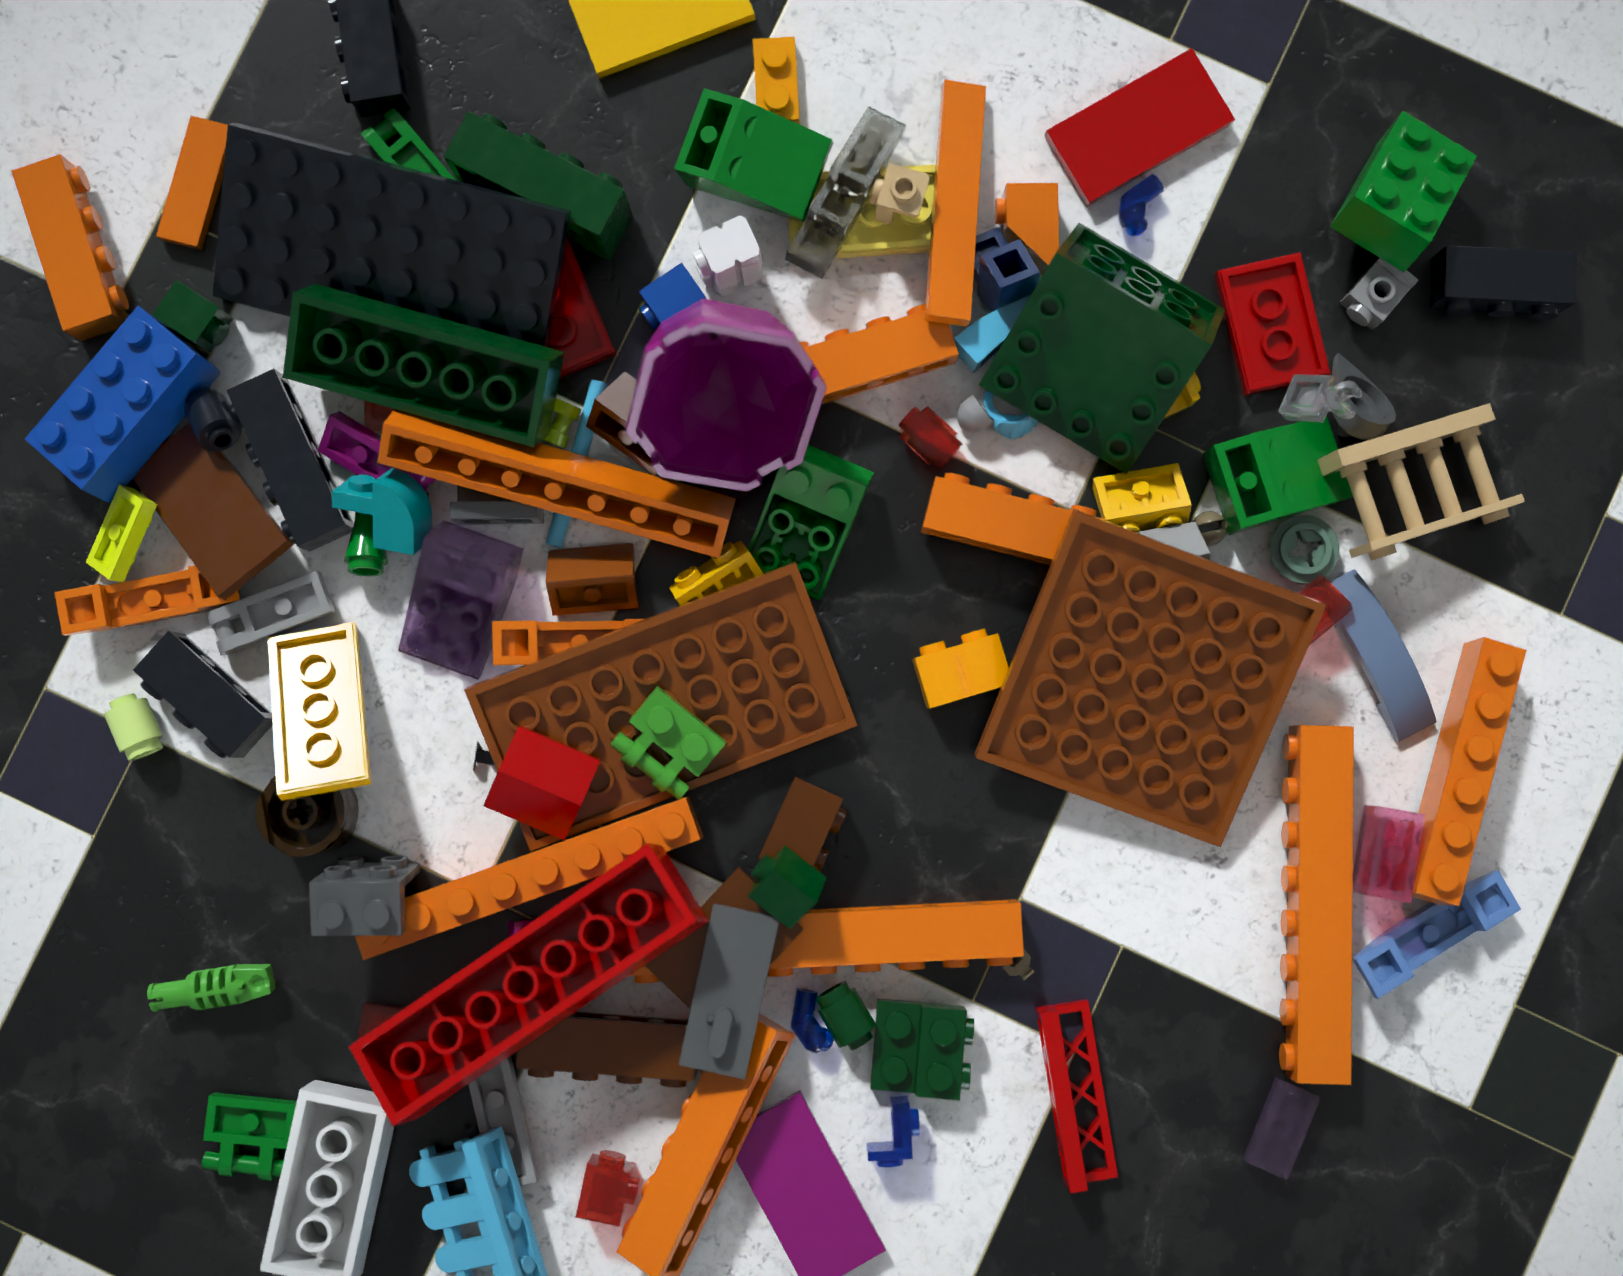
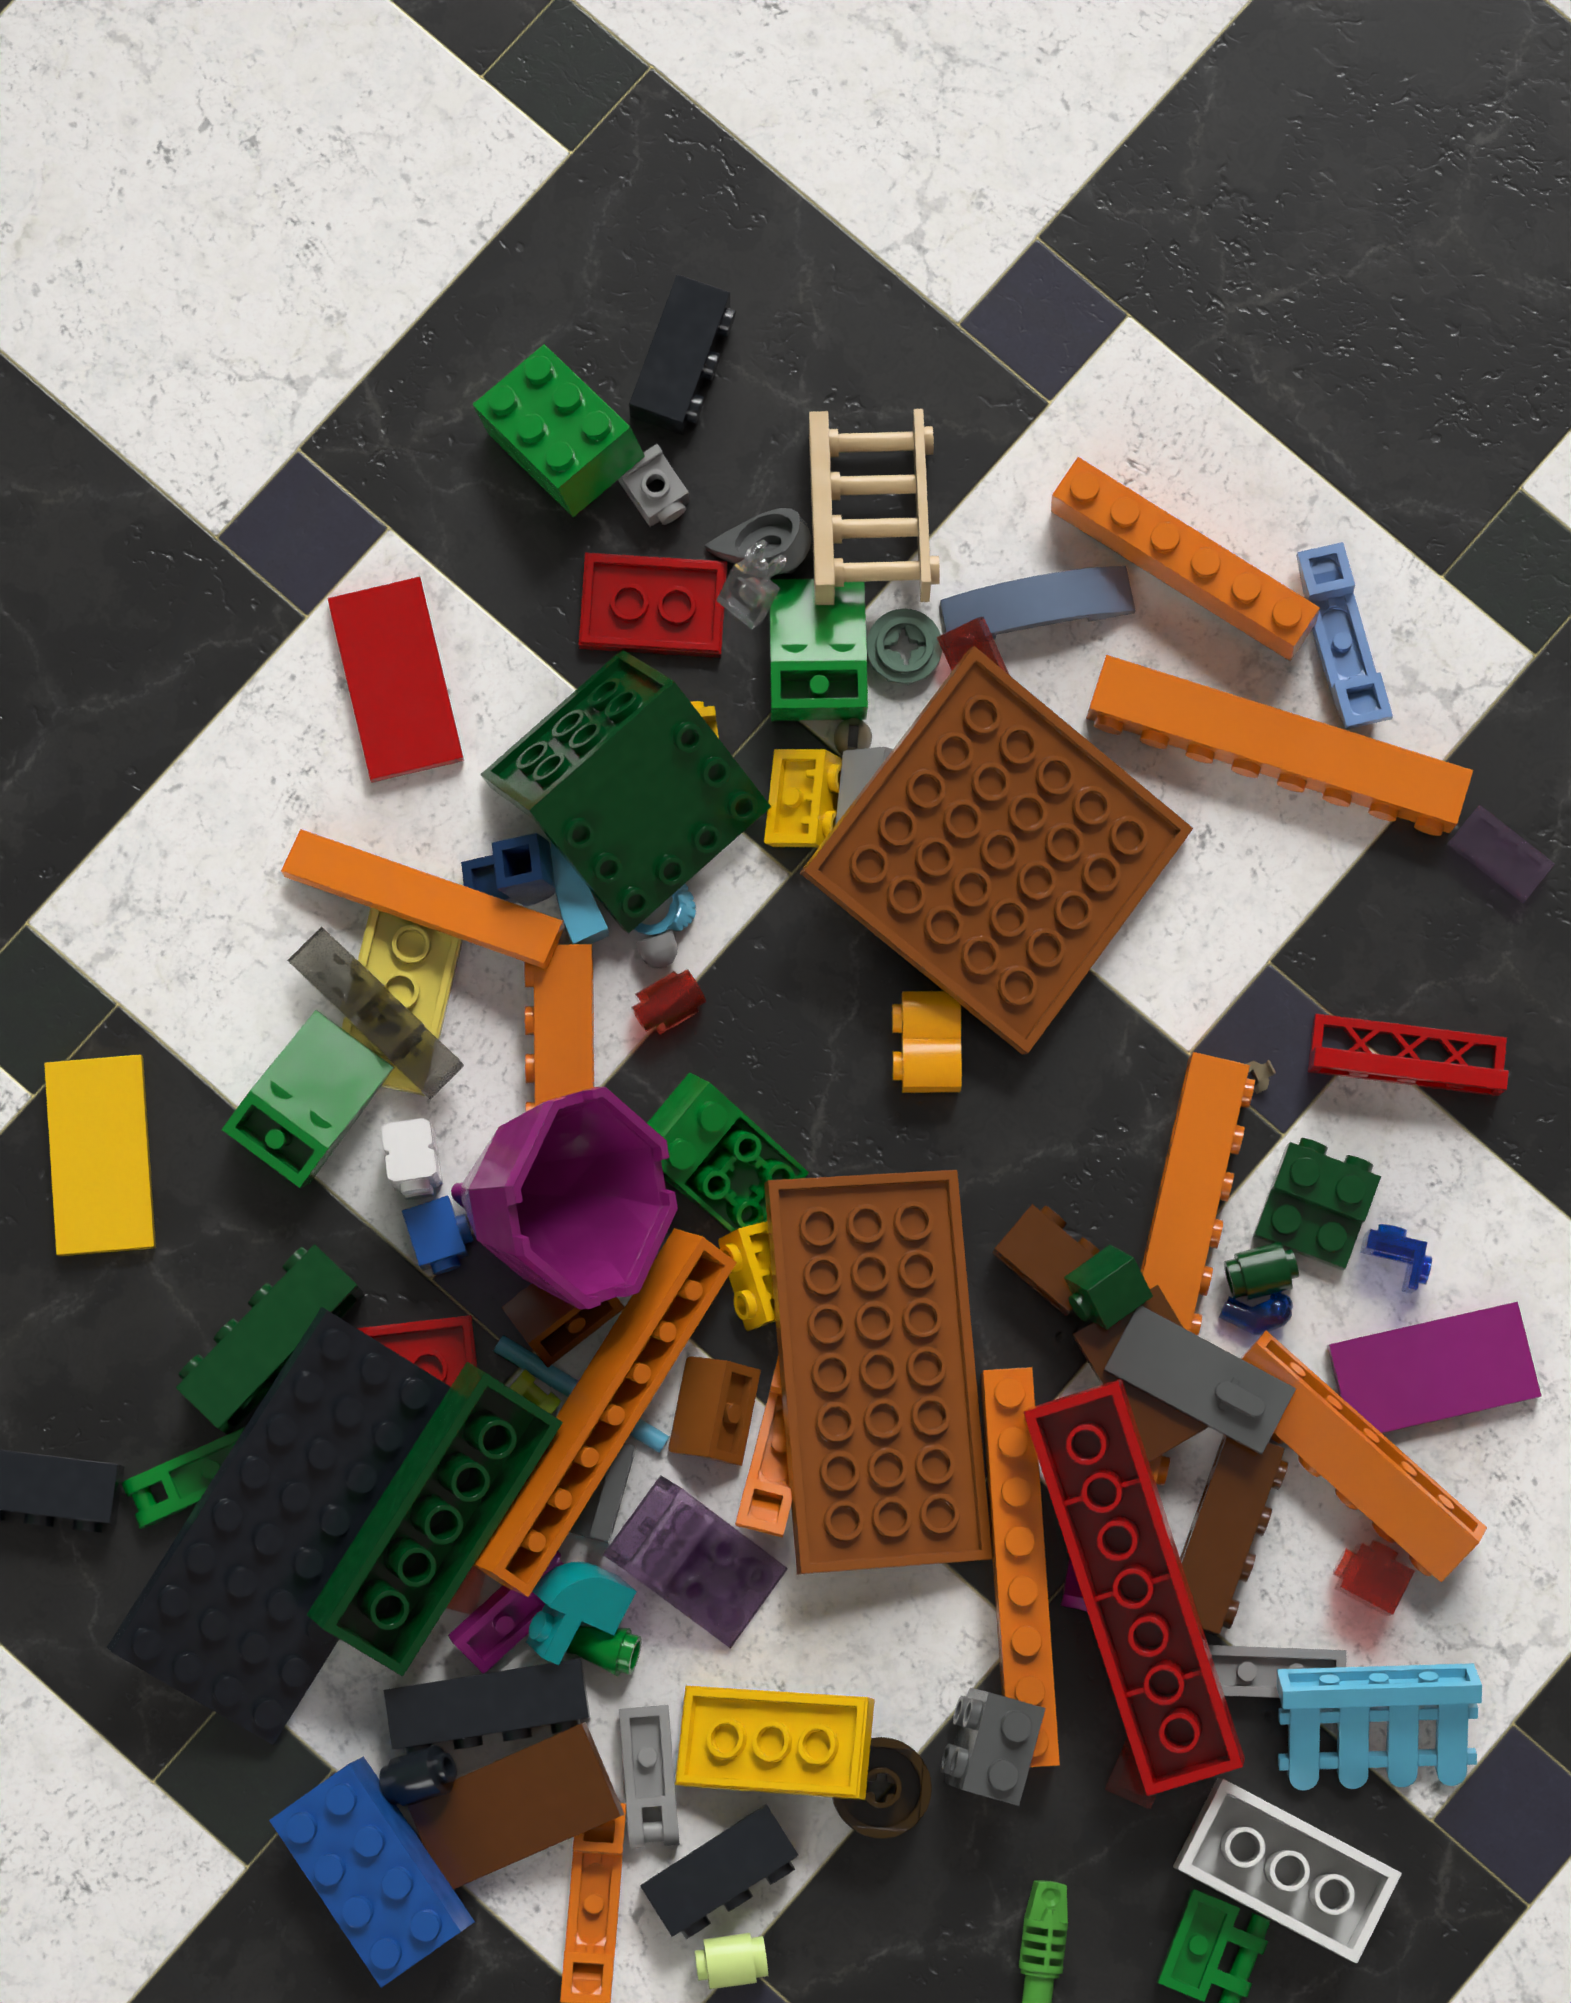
camera: 80 degrees left, 5 degrees down
orange brick [11,154,129,341] -> none
neon yellow plate [86,485,157,583] -> none
dark green brick [152,280,233,353] -> none
orange tile [156,116,228,251] -> none
black piece [472,742,495,770] -> none
red slope [483,725,600,840] -> none
bright green plate [610,686,726,800] -> none
light orange plate [753,37,800,125] -> none
tan bracket [869,163,930,225] -> none
orange brick [920,473,1107,565] -> none
orange slope [994,183,1059,276] -> none
clear blue arm [1118,174,1164,237] -> none
clear pink brick [1353,805,1425,903] -> none

